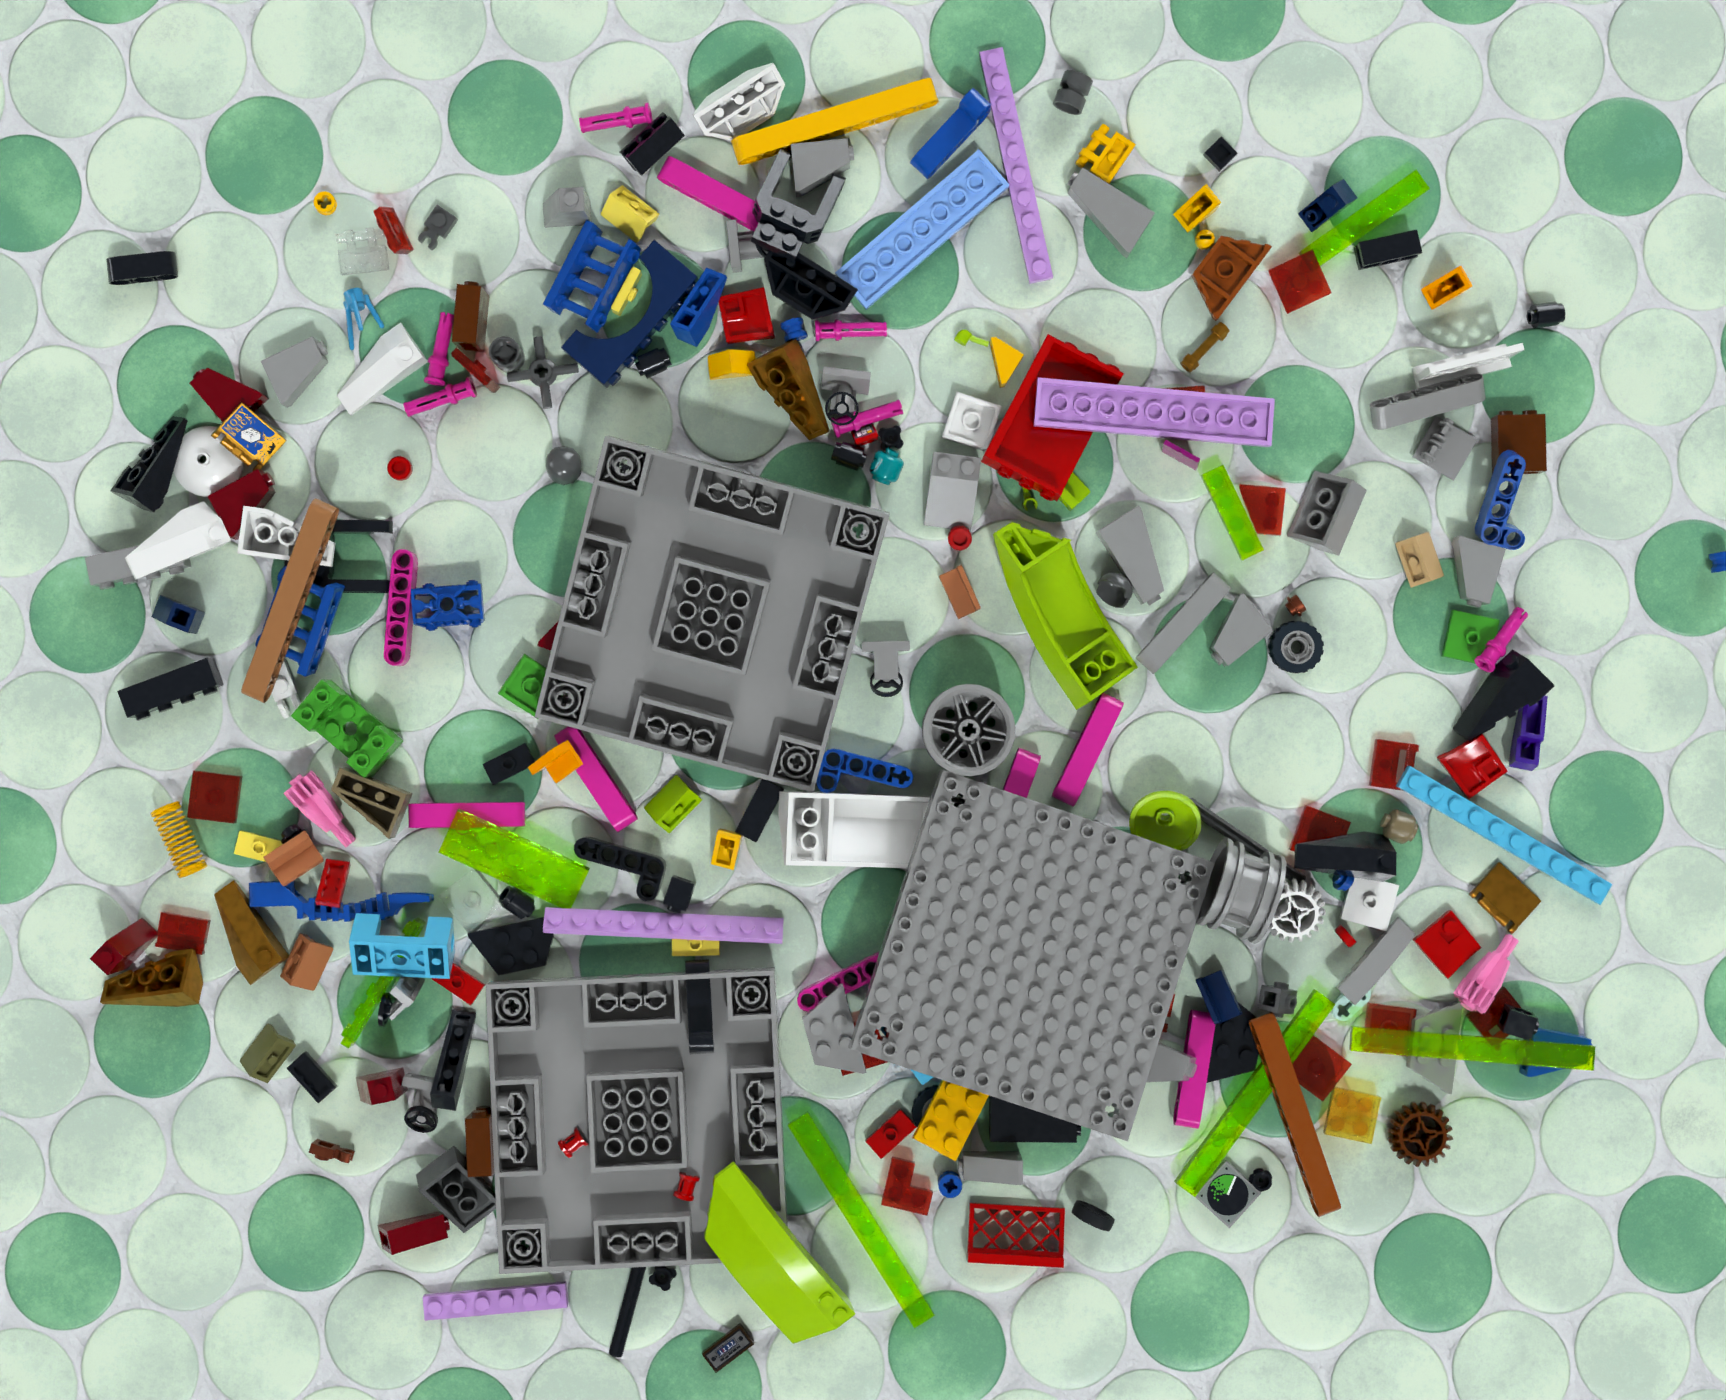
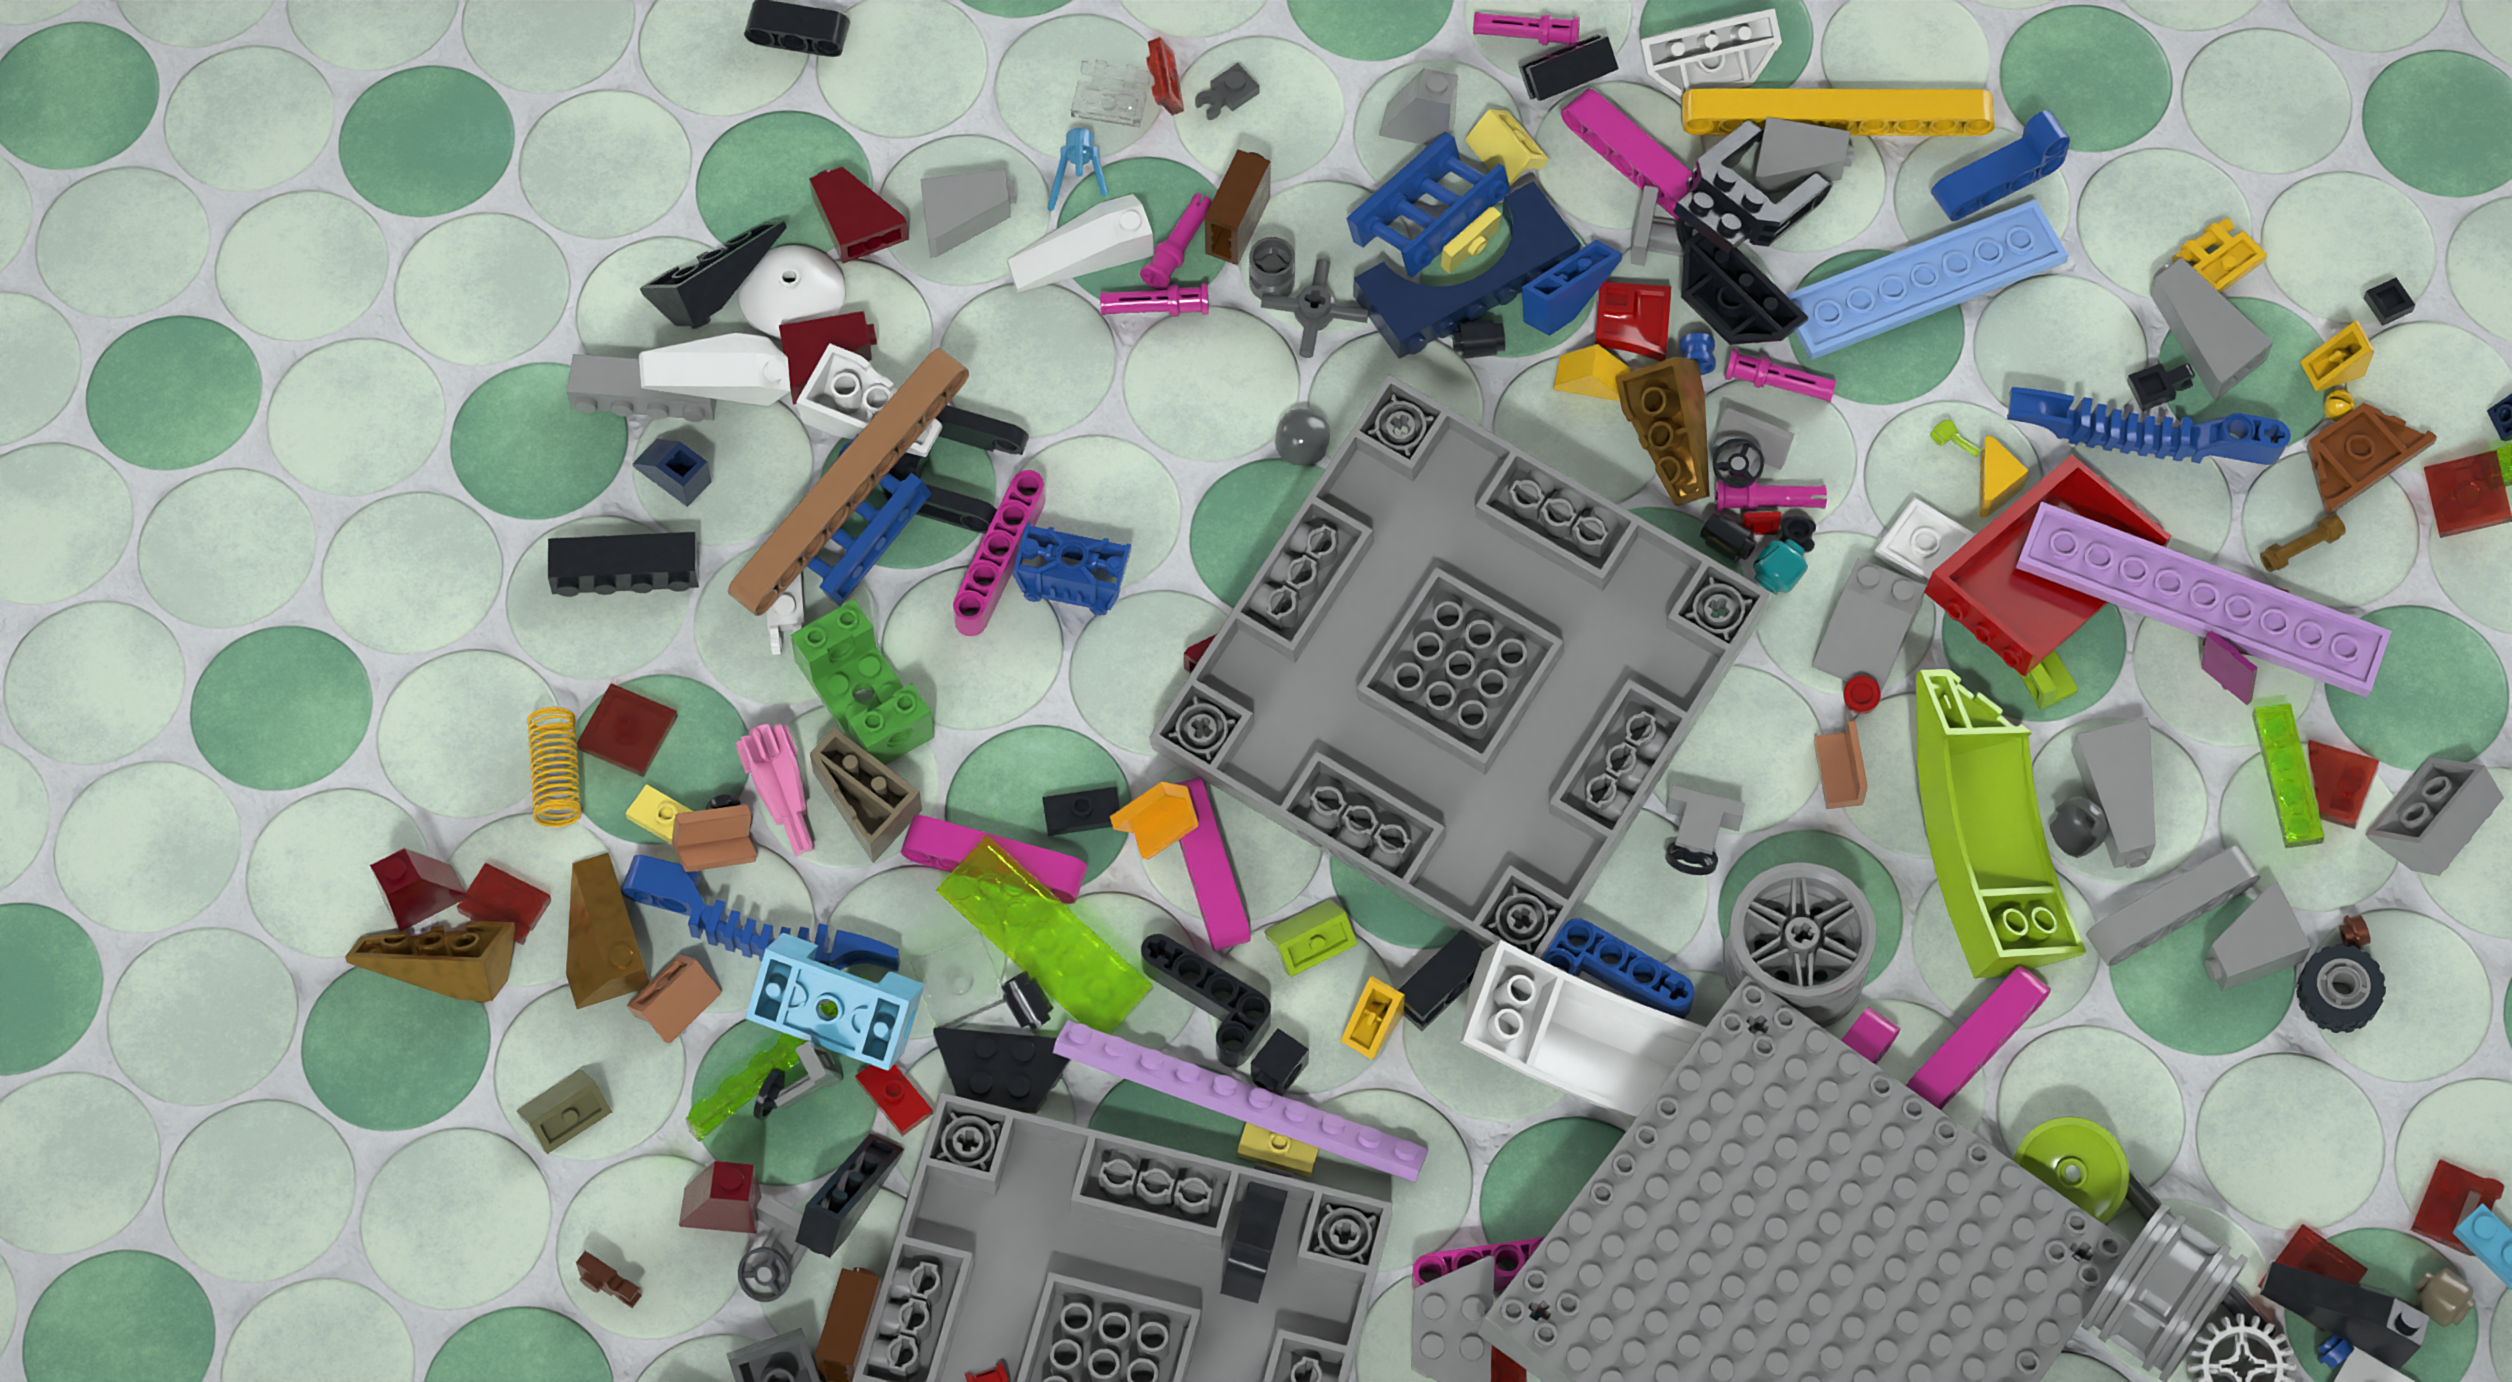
camera: 15 degrees right, 25 degrees down
piece [211,402,287,471] -> none
black plate [287,1051,338,1103] -> none
yellow bush [314,191,337,216] -> none
red plate [315,859,351,908] -> none
red tile [387,456,413,481] -> none
clear red plate [451,347,500,393] -> none
bright green plate [498,654,547,719] -> none
lavender plate [979,47,1053,284] -> none
lime hand [1022,487,1038,511] -> none
dark grey wheel [1053,70,1093,115] -> none
none -> blue piece [2007,387,2291,465]
none -> black plate [2127,363,2195,411]

